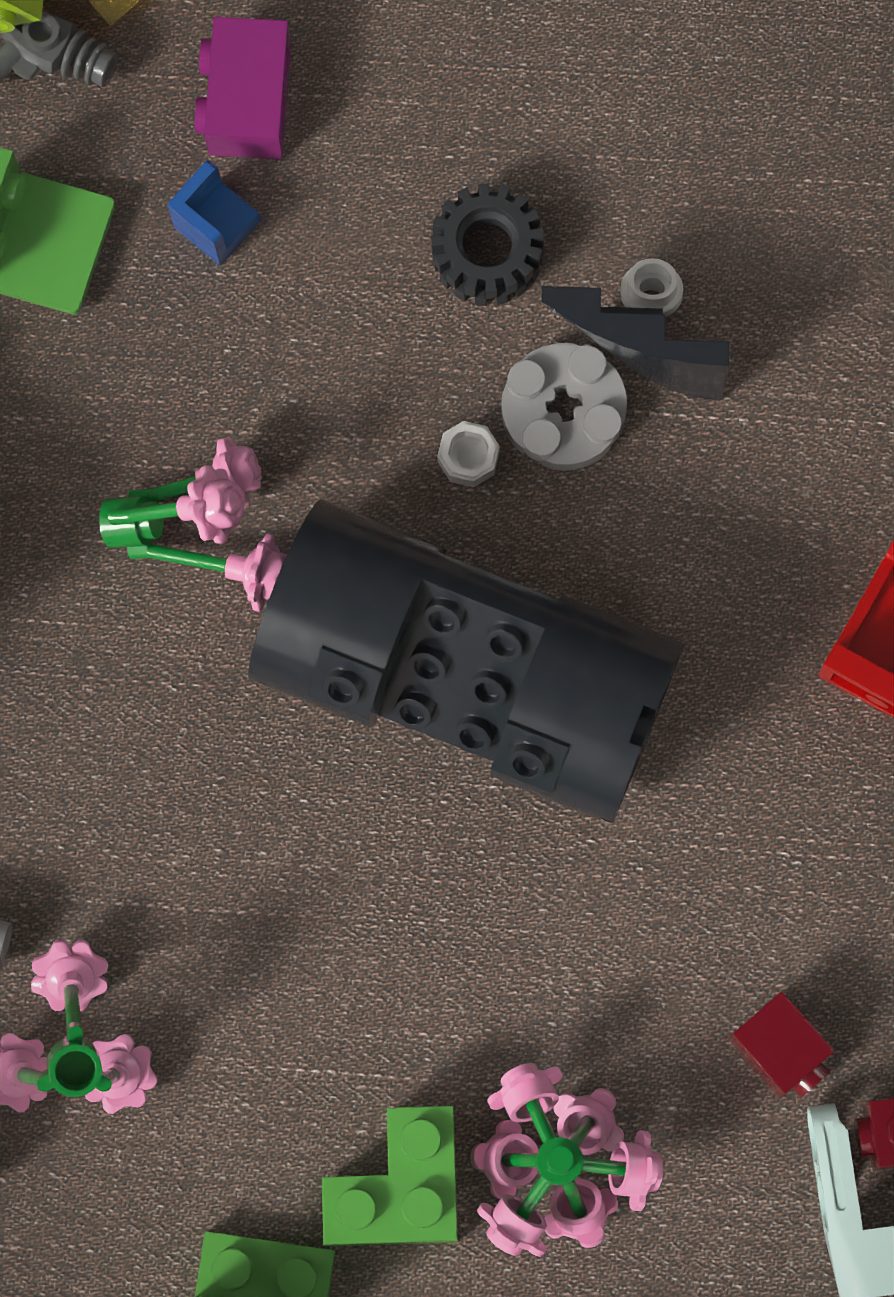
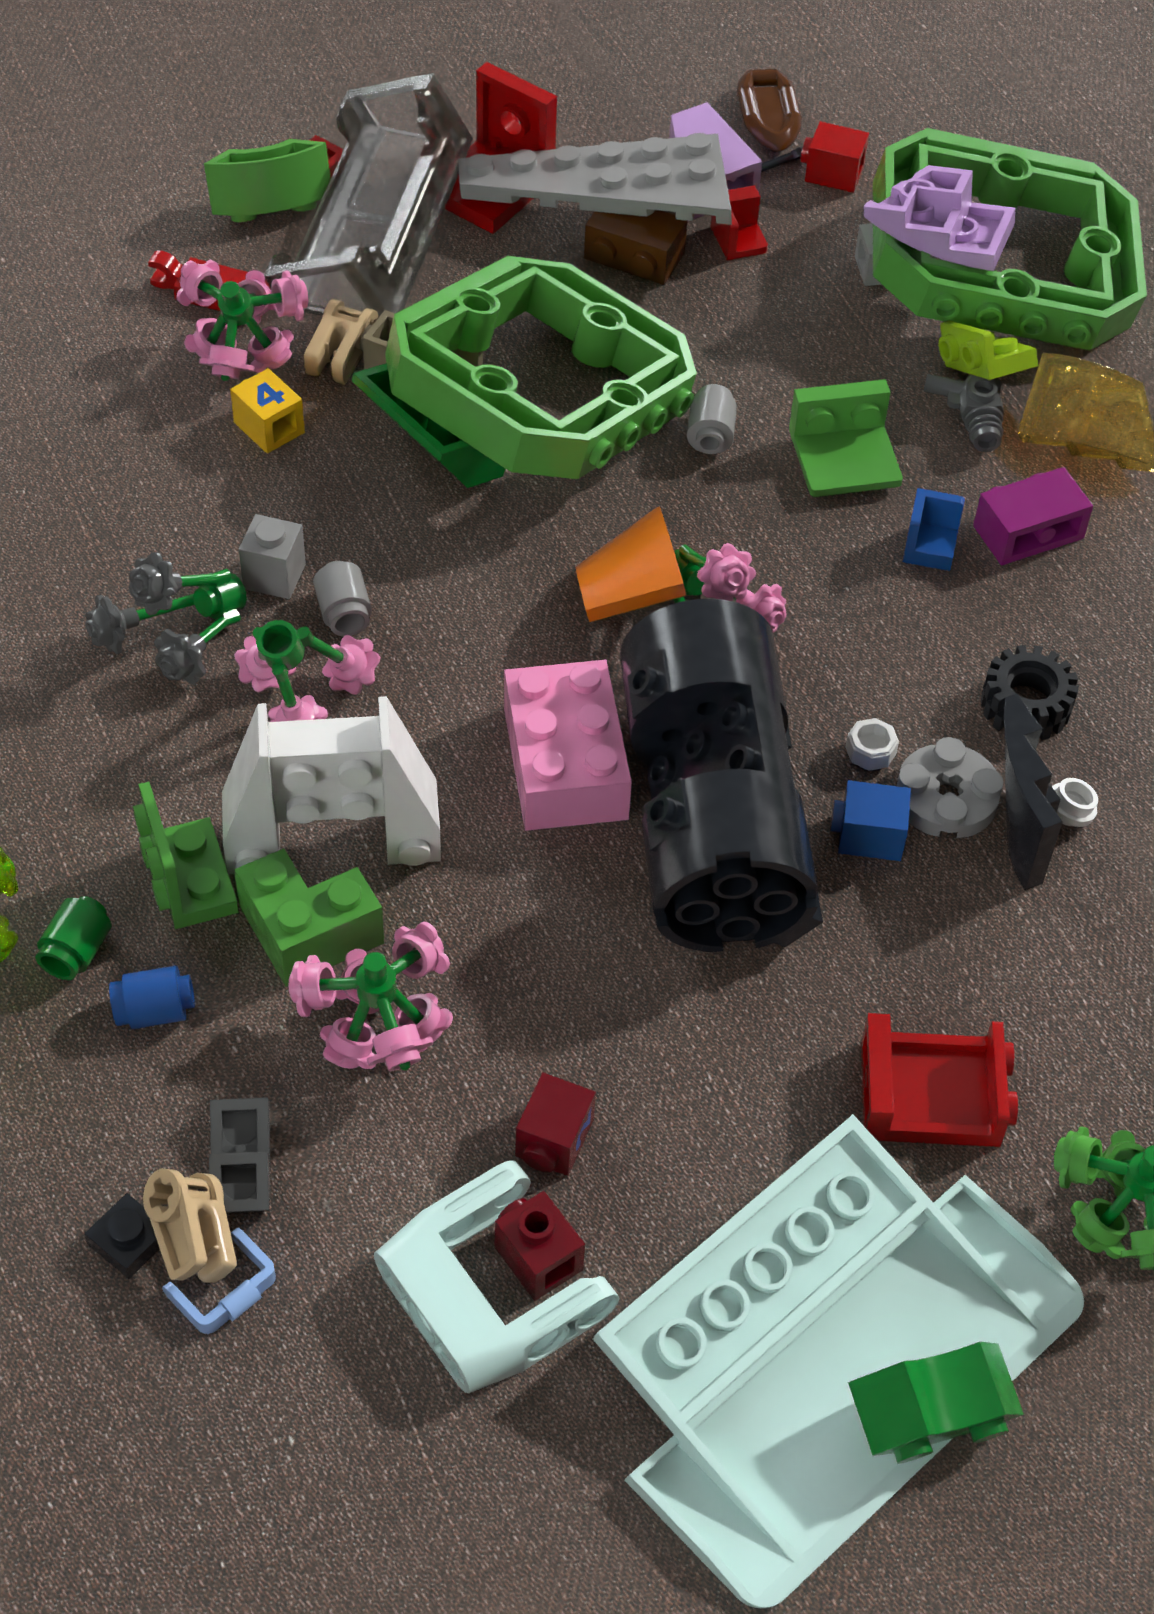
camera: 55 degrees right, 25 degrees down
none -> white wedge [222,696,441,874]
none -> bright pink brick [504,660,632,831]
none -> orange slope [575,506,686,622]
none -> blue brick [830,780,911,861]

